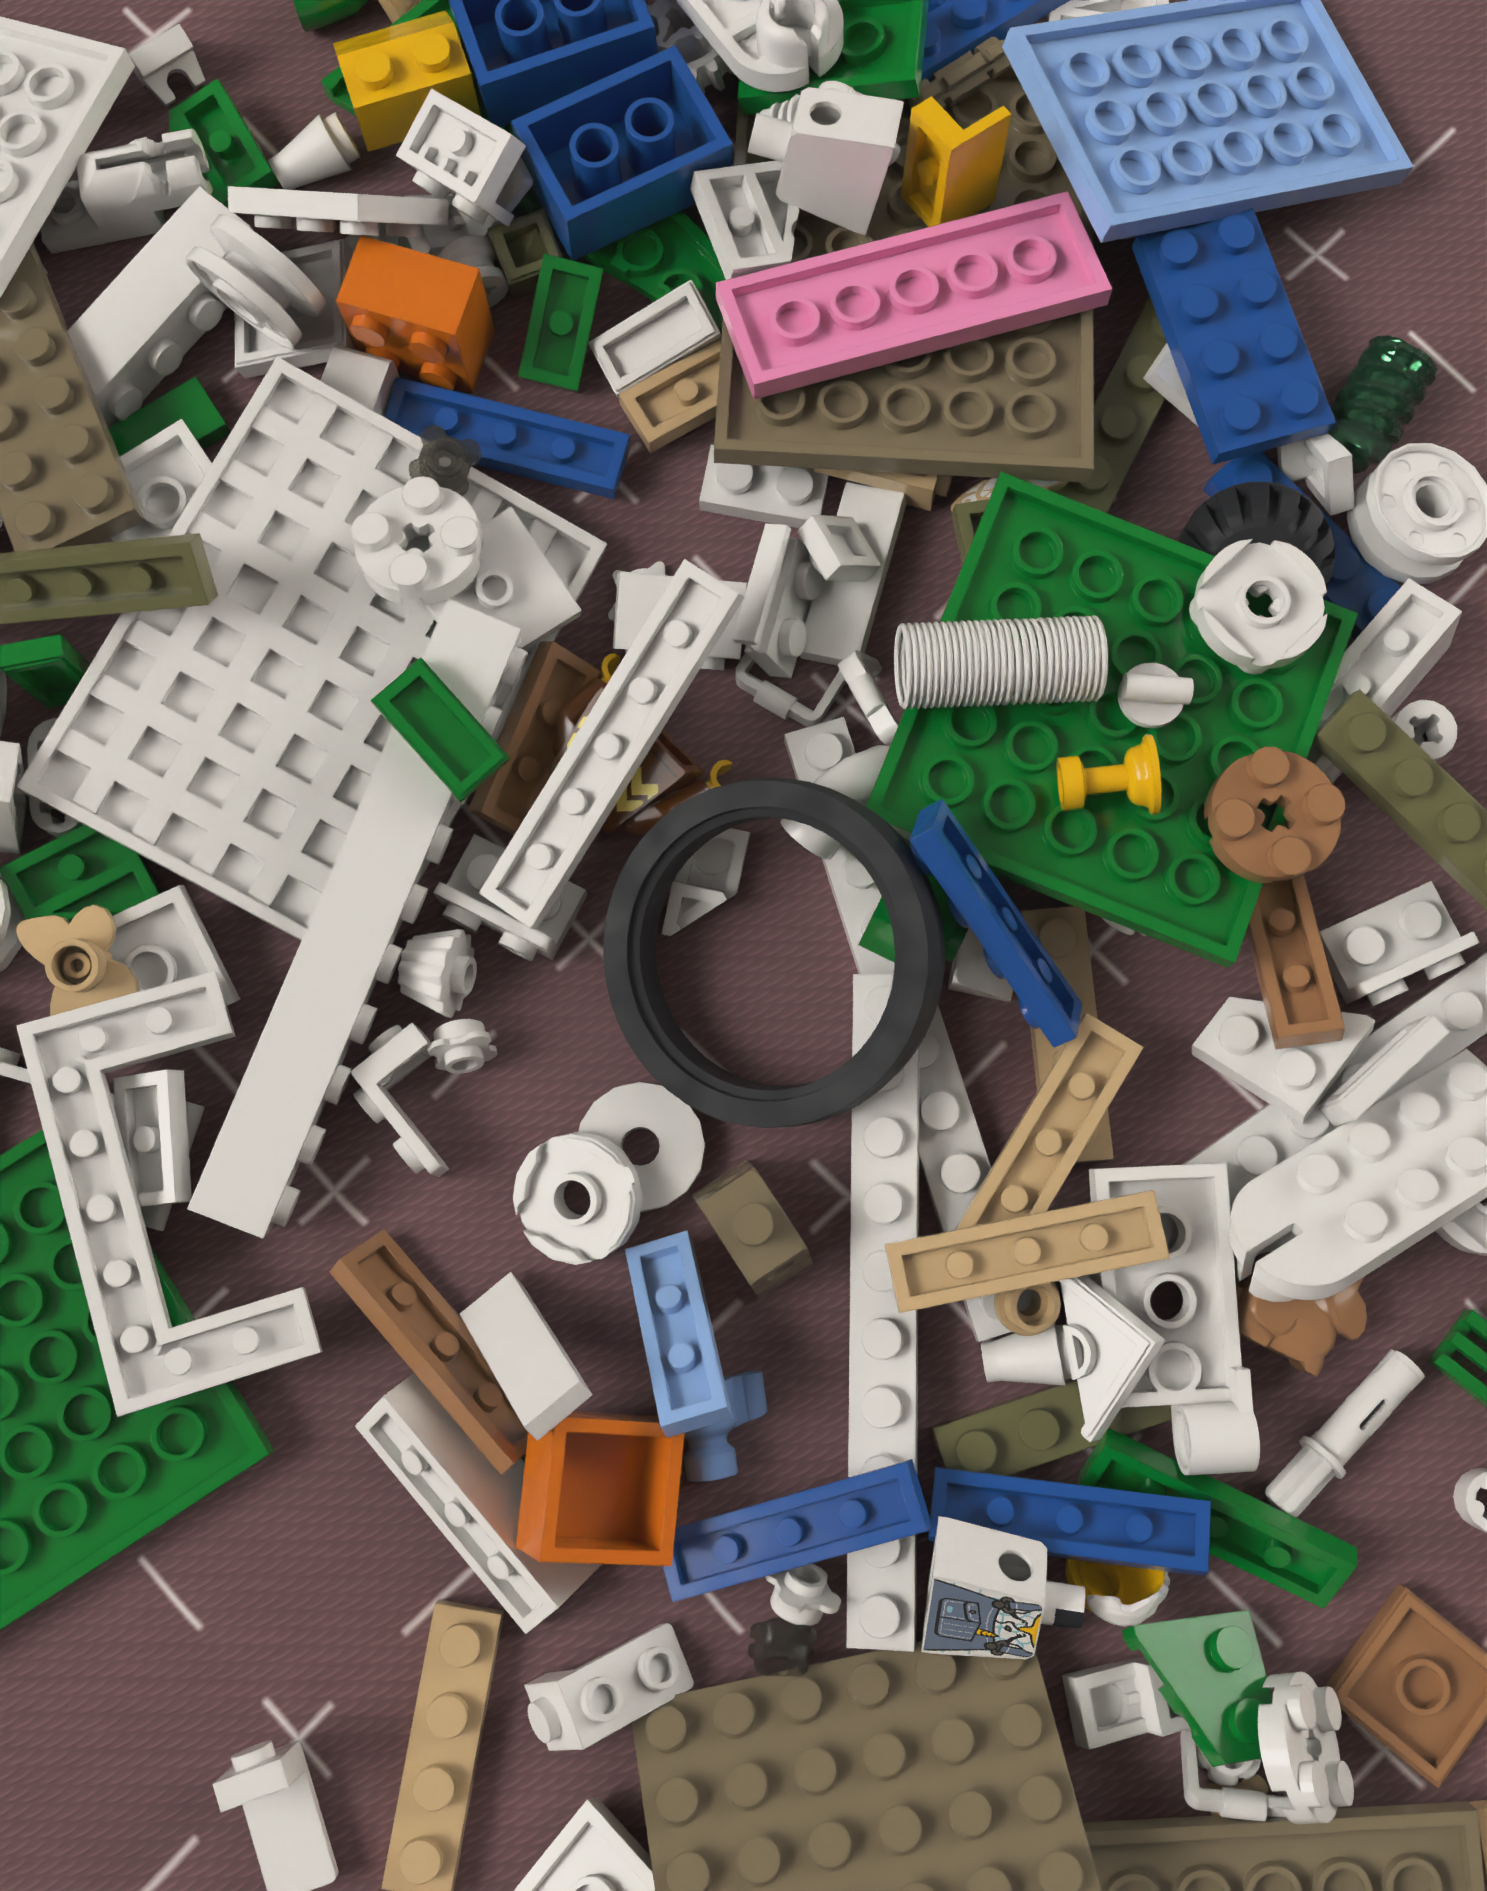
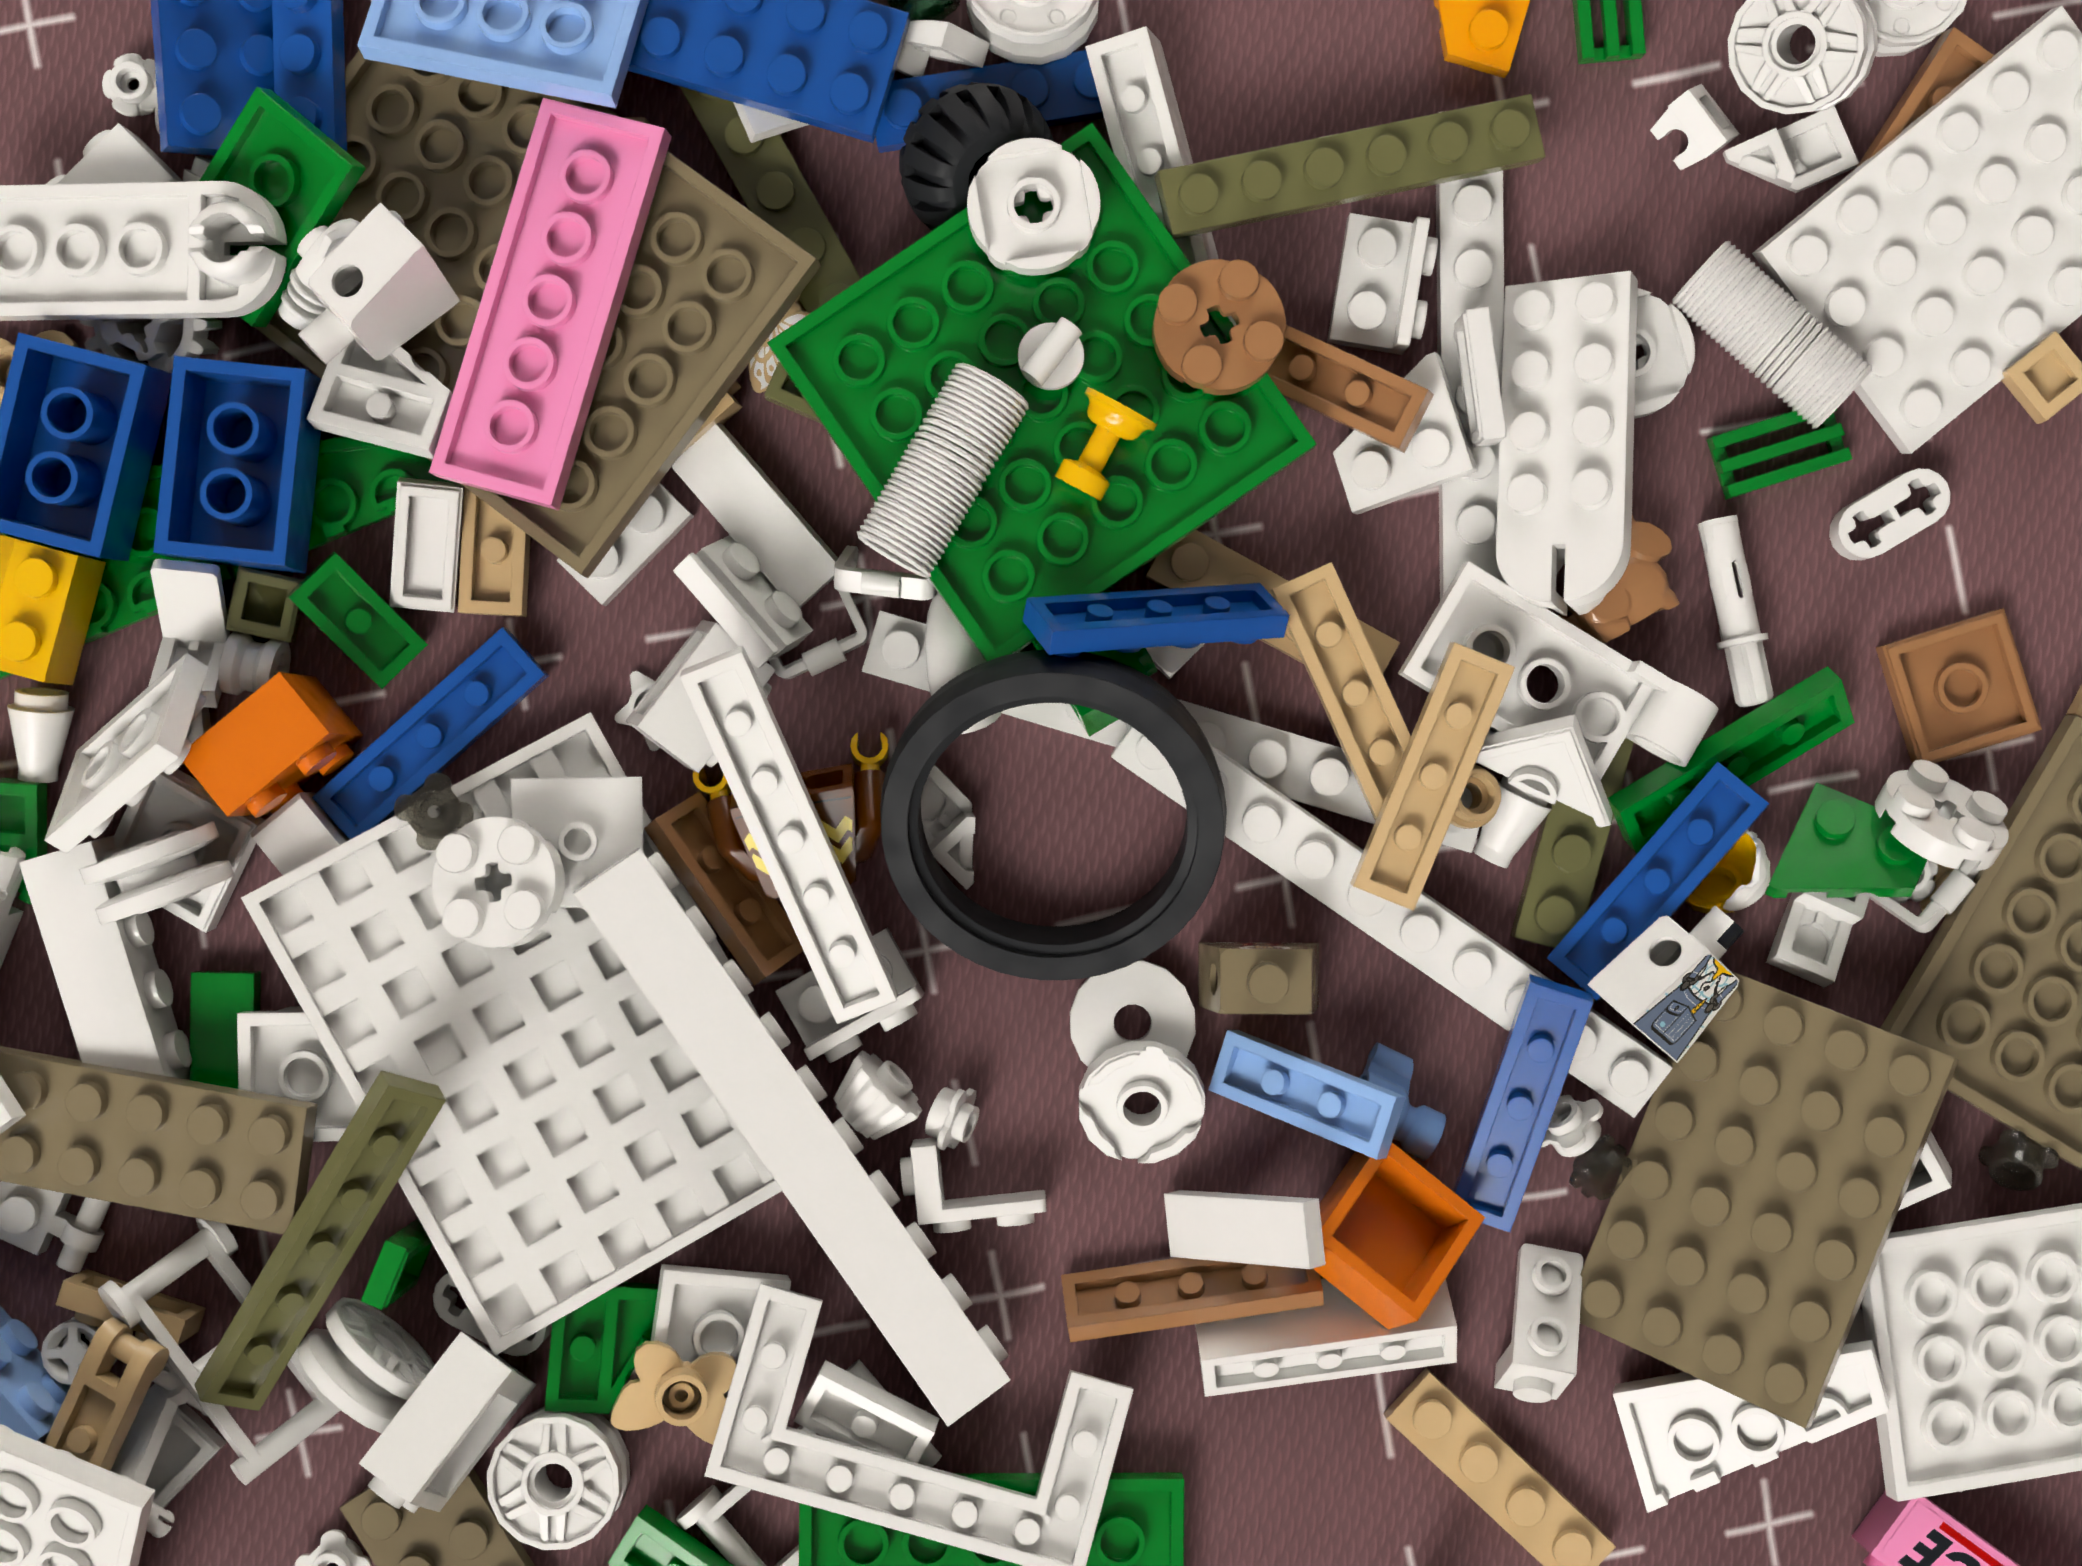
camera: 60 degrees left, 10 degrees up
green tile [370,657,510,803] -> none
white bracket [396,88,526,227] -> none
white plate [797,515,881,582] -> none
yellow panel [901,96,1011,227] -> none
dark tan axle [907,37,1011,112] -> none
white wheel [1392,700,1457,761] -> none

